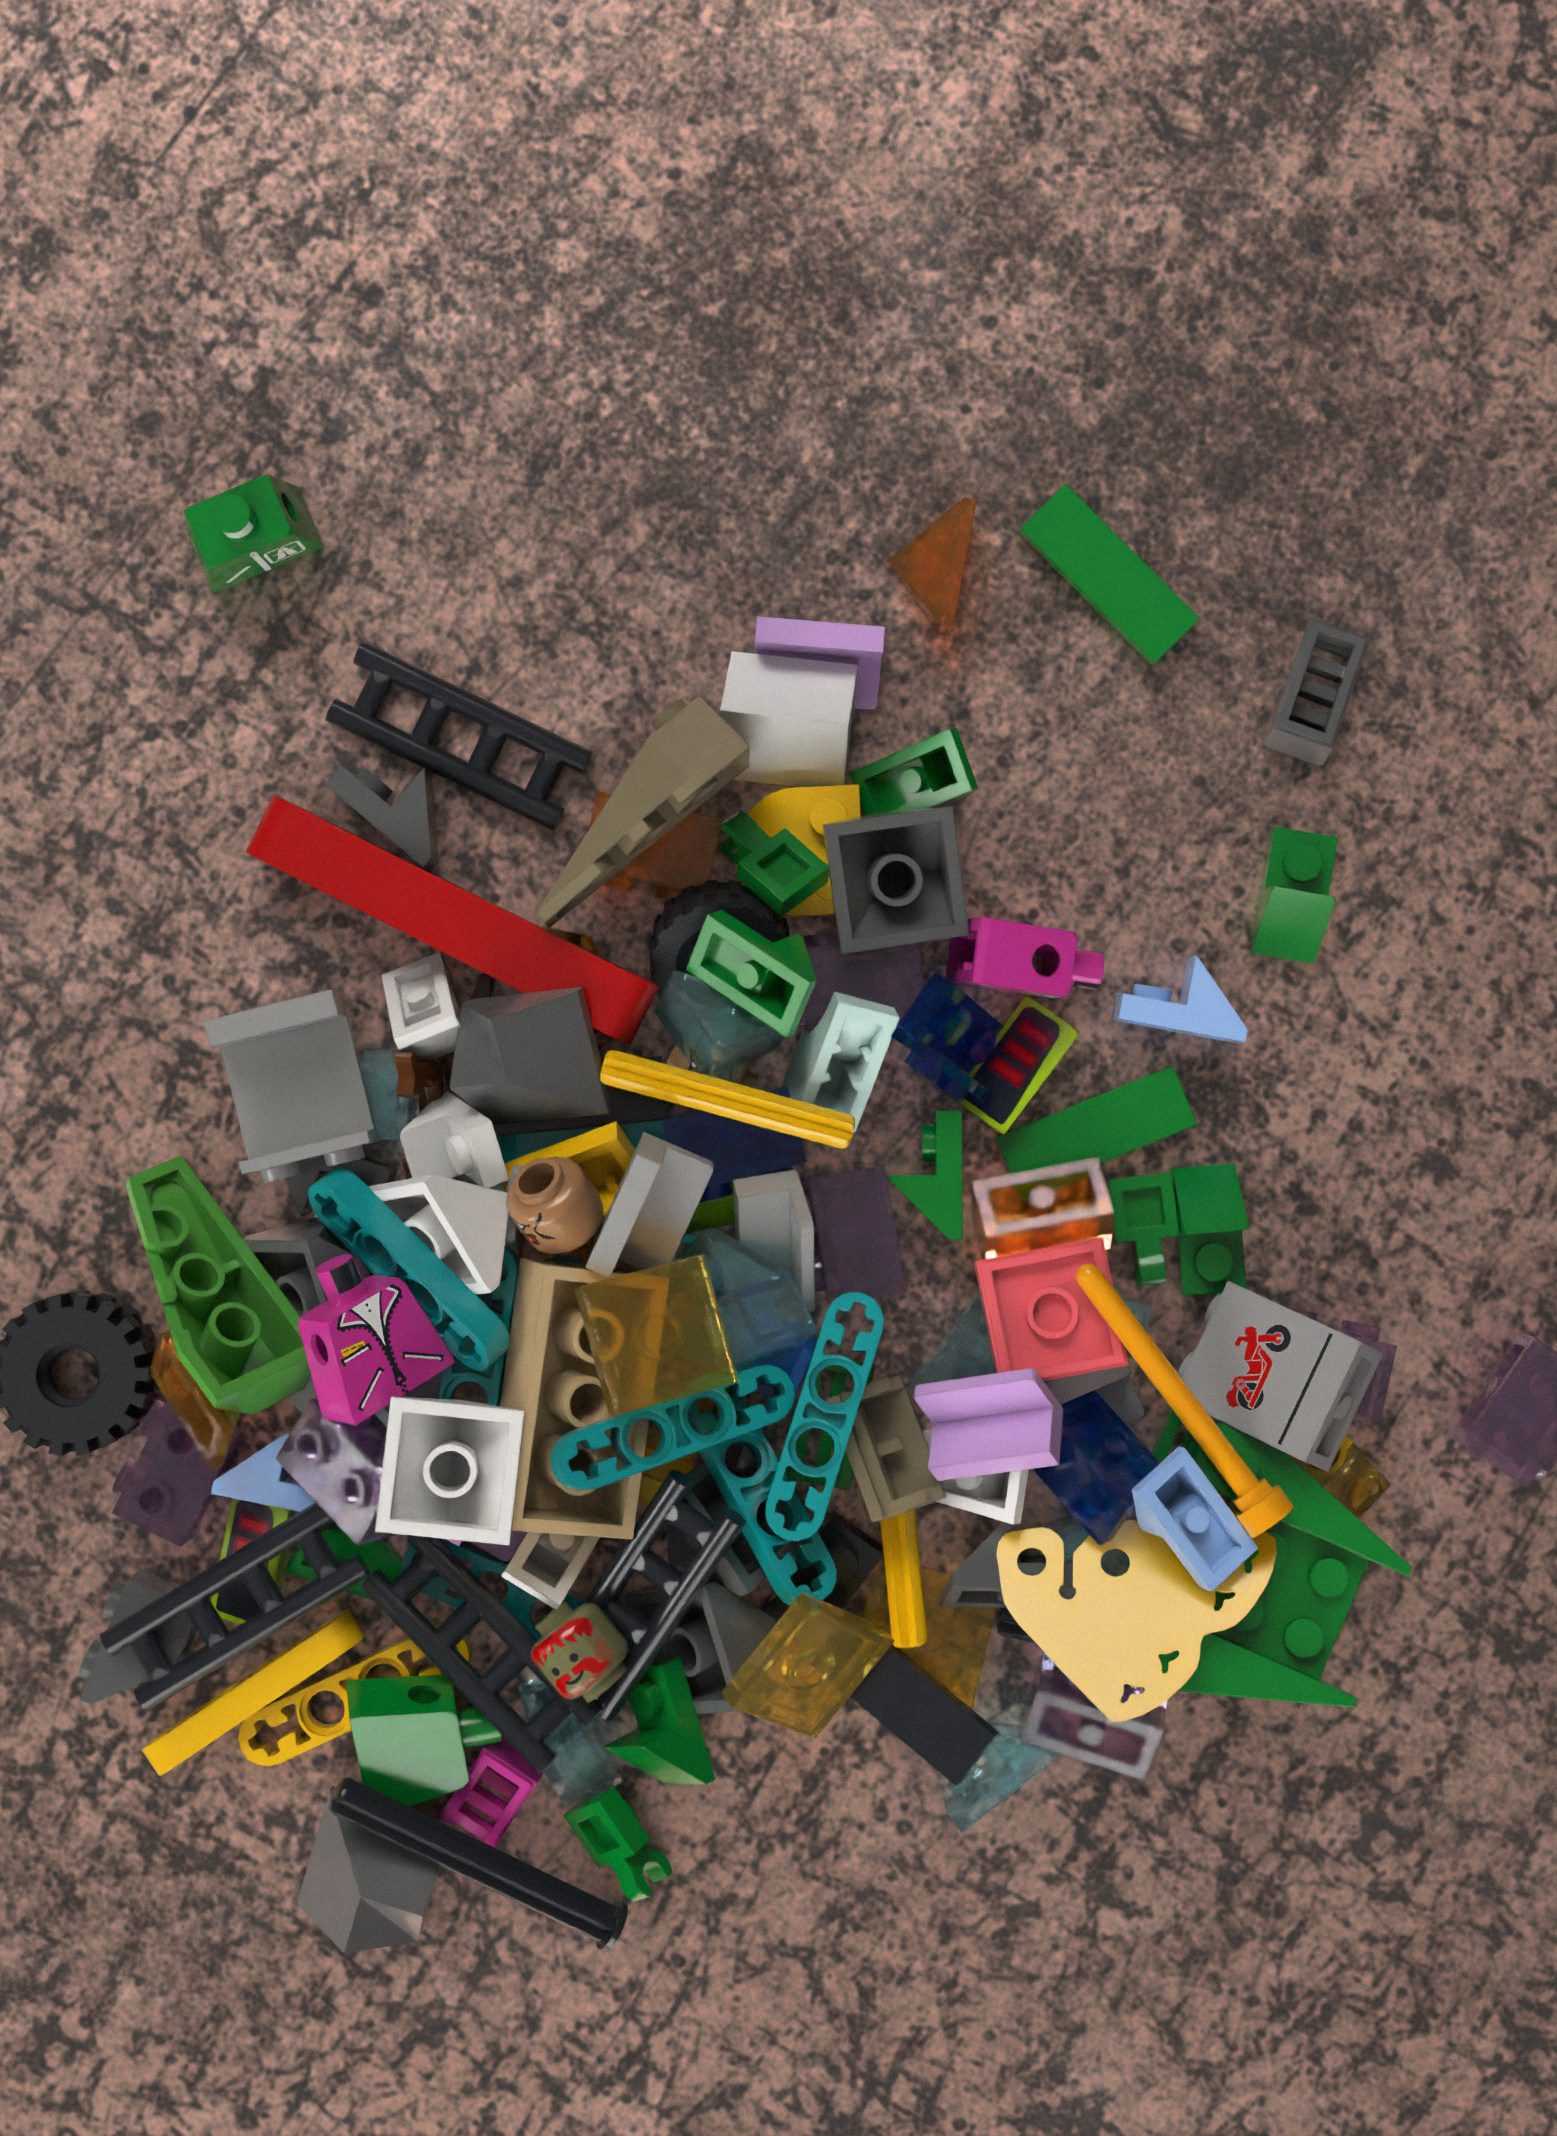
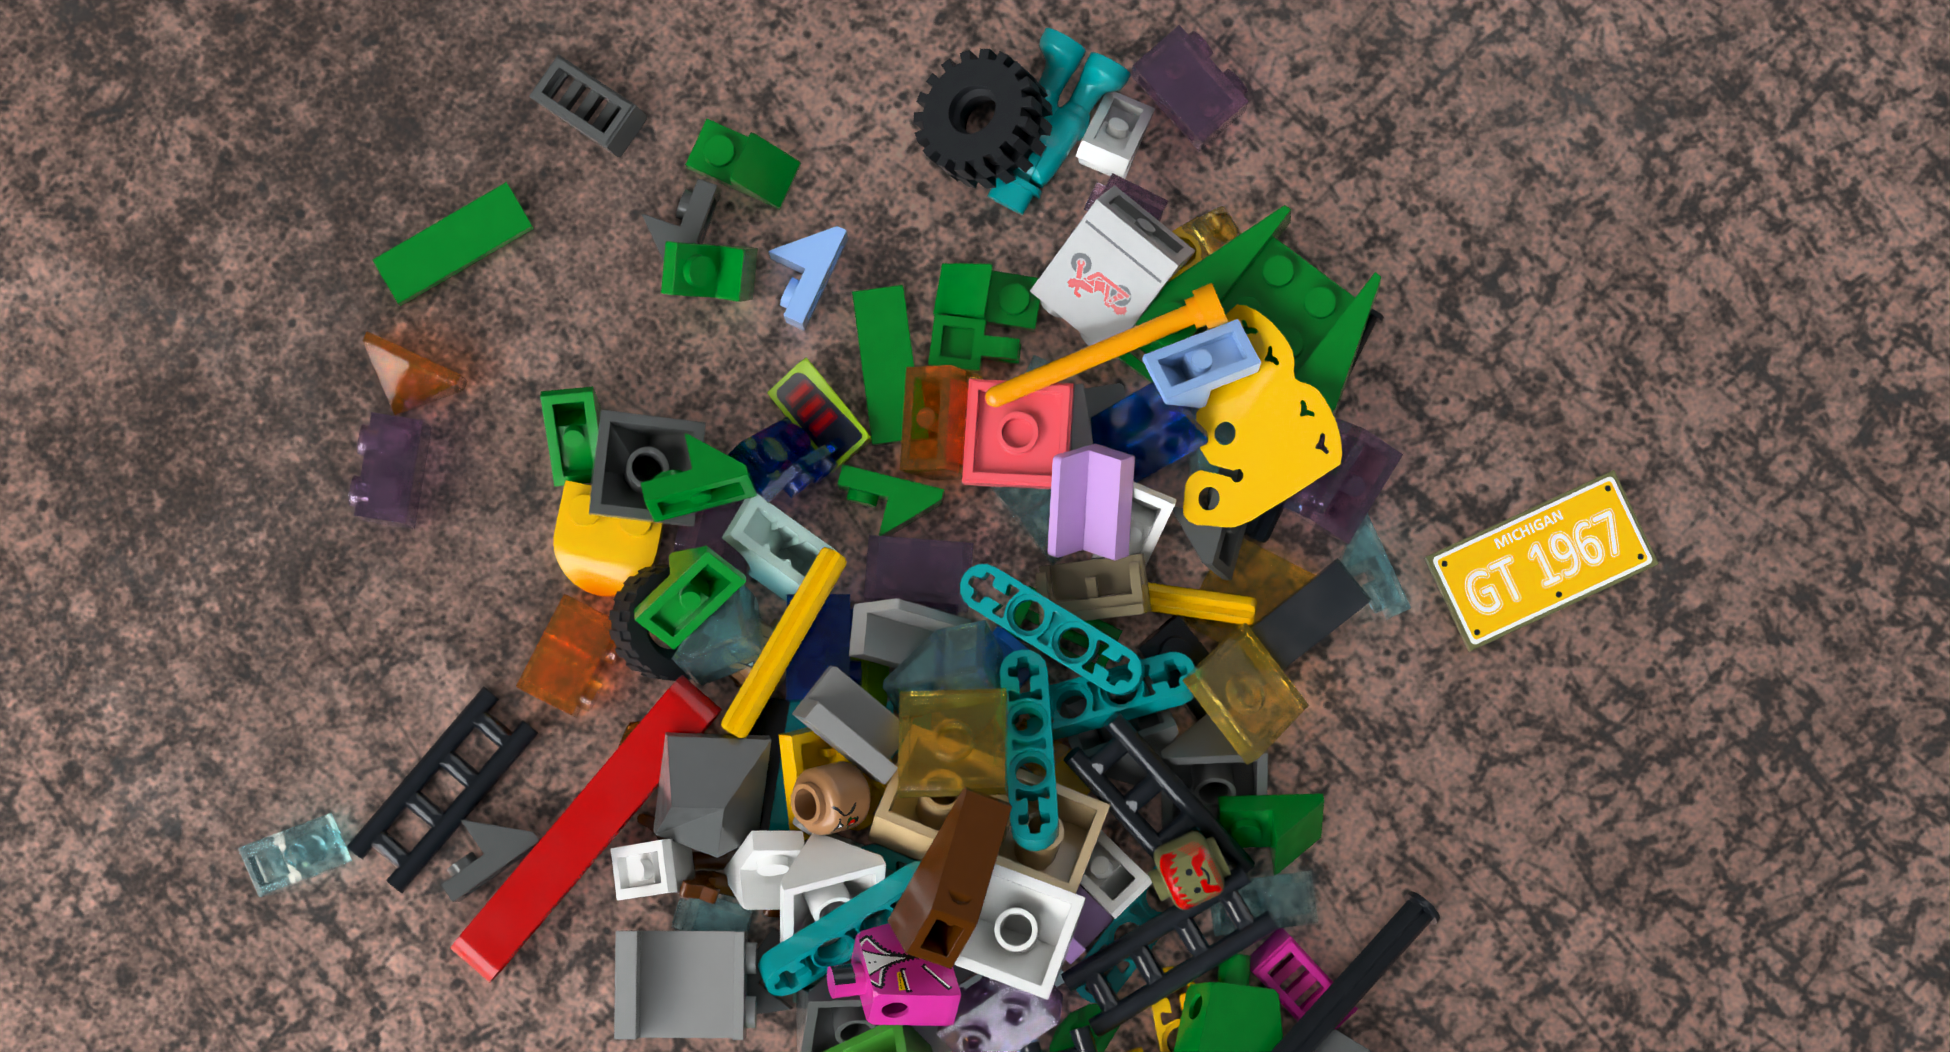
camera: 75 degrees left, 5 degrees down
green torso [184,474,324,593] -> none
dark tan wedge [536,696,750,928] -> none
green plate [563,1786,673,1902] -> none
green plate [719,810,829,917] -> none
white slope [720,651,858,787] -> none
lavender panel [755,616,885,711] -> none
dark pink torso [944,917,1104,998] -> none
none -> clear light blue slope [238,813,352,897]
none -> clear purple brick [349,412,432,529]
none -> green slope [641,433,757,522]
none -> dark grey slope [642,179,721,261]
none -> green slope [661,241,758,302]
none -> reddish brown slope [887,786,1012,969]
none -> black tyre [913,48,1053,189]
none -> teal piece [987,28,1131,215]
none -> white slope [1076,91,1155,181]
none -> yellow tile [1424,470,1659,652]

